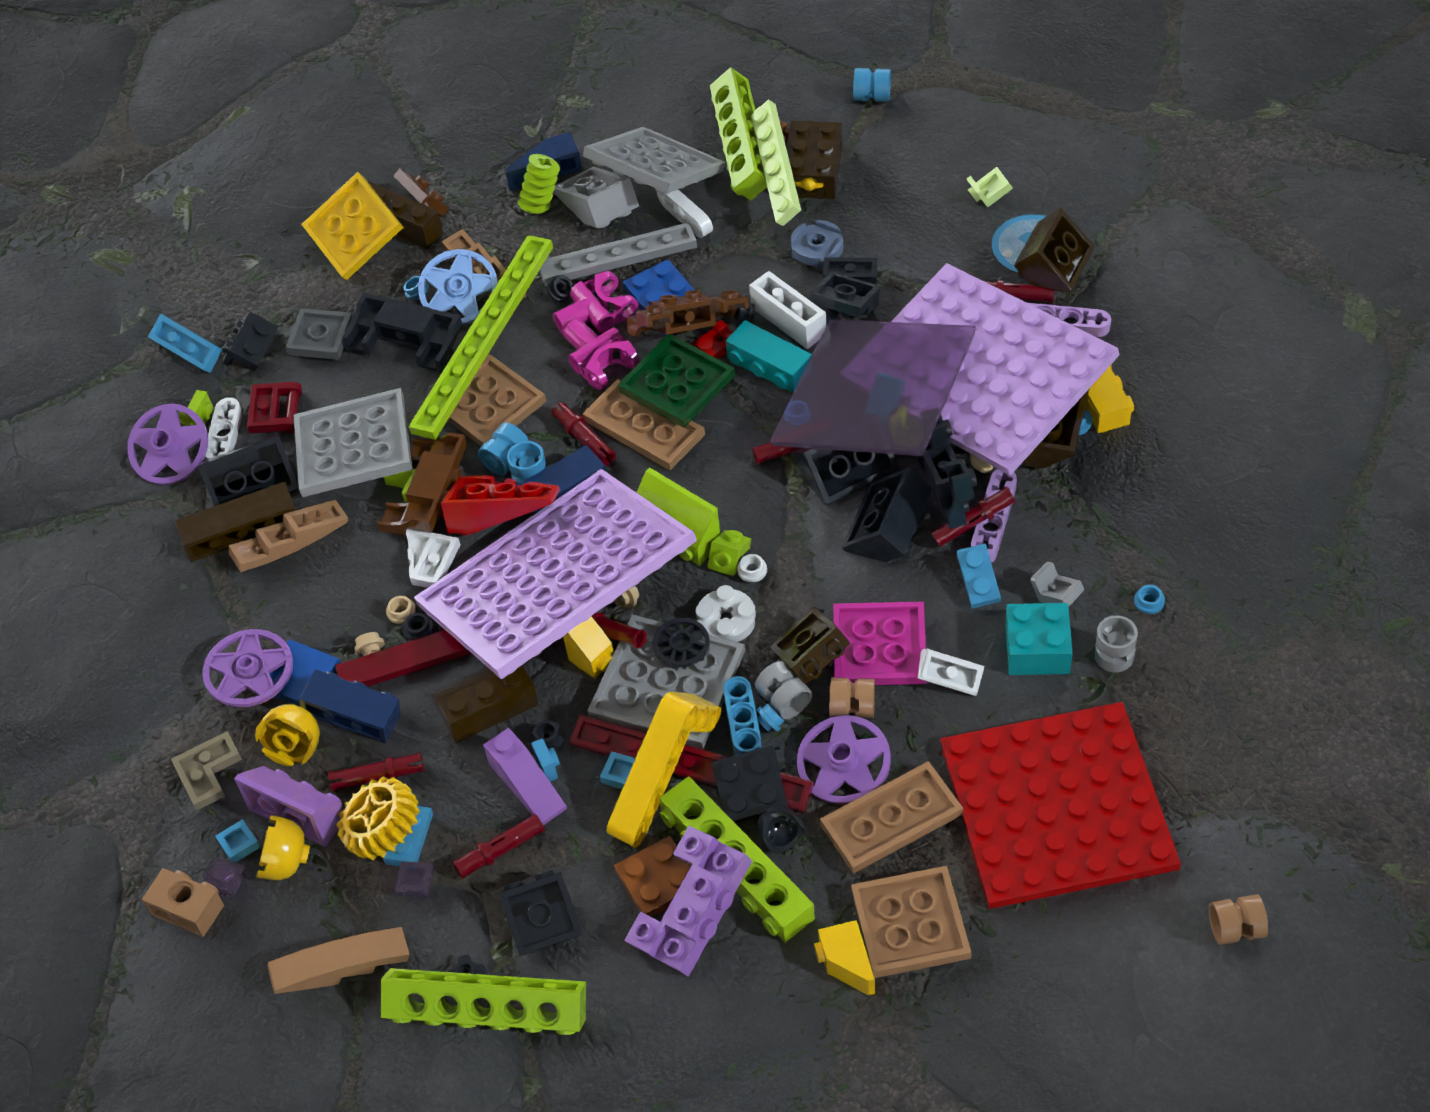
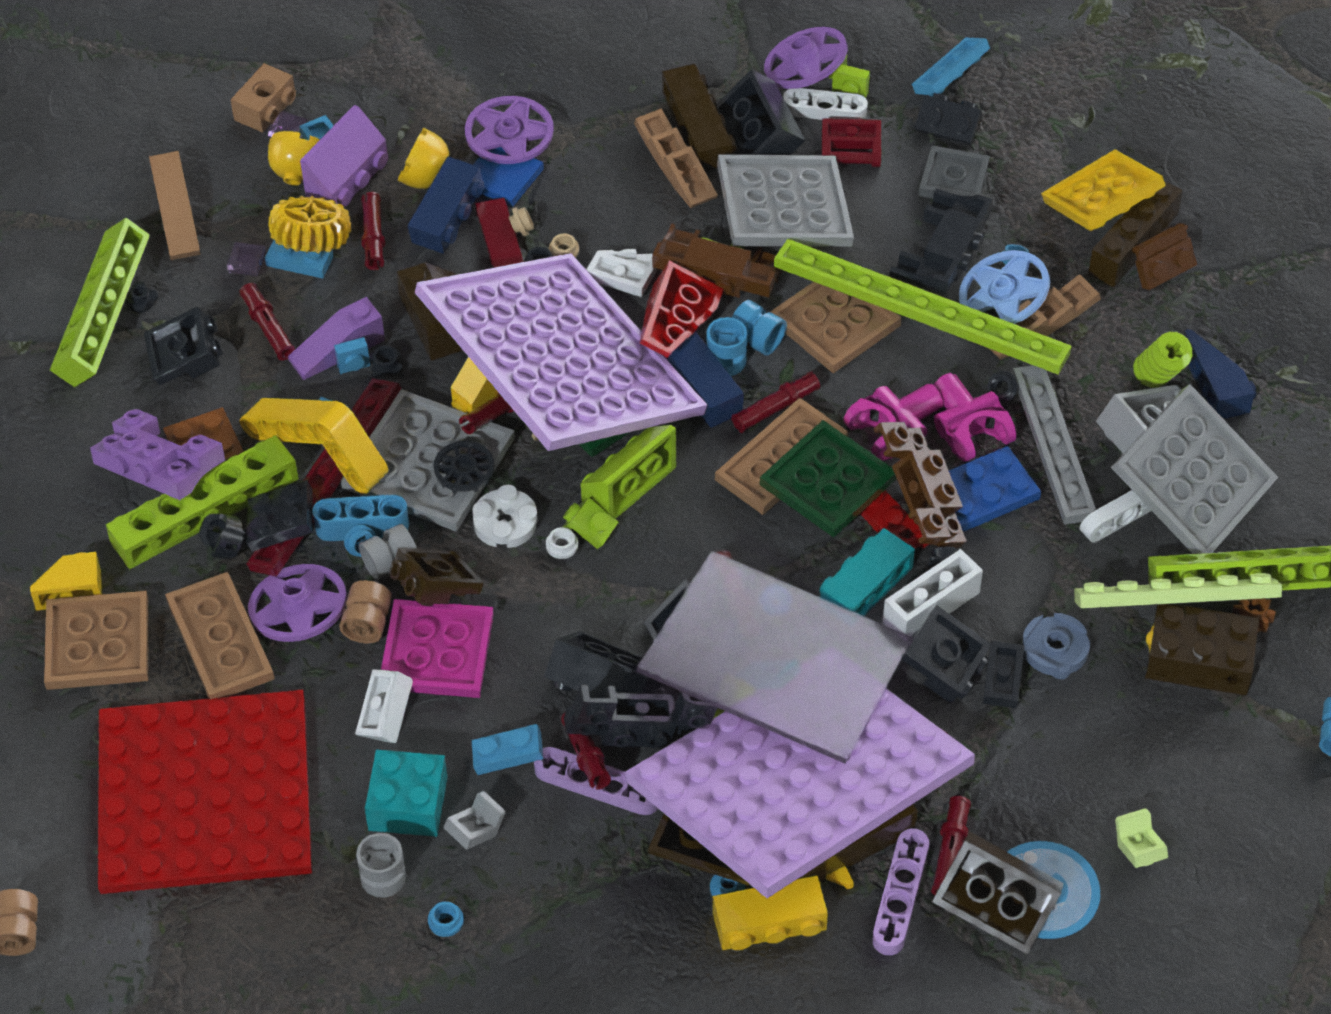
camera: 90 degrees right, 0 degrees up
dark tan plate [171,731,242,811] -> none

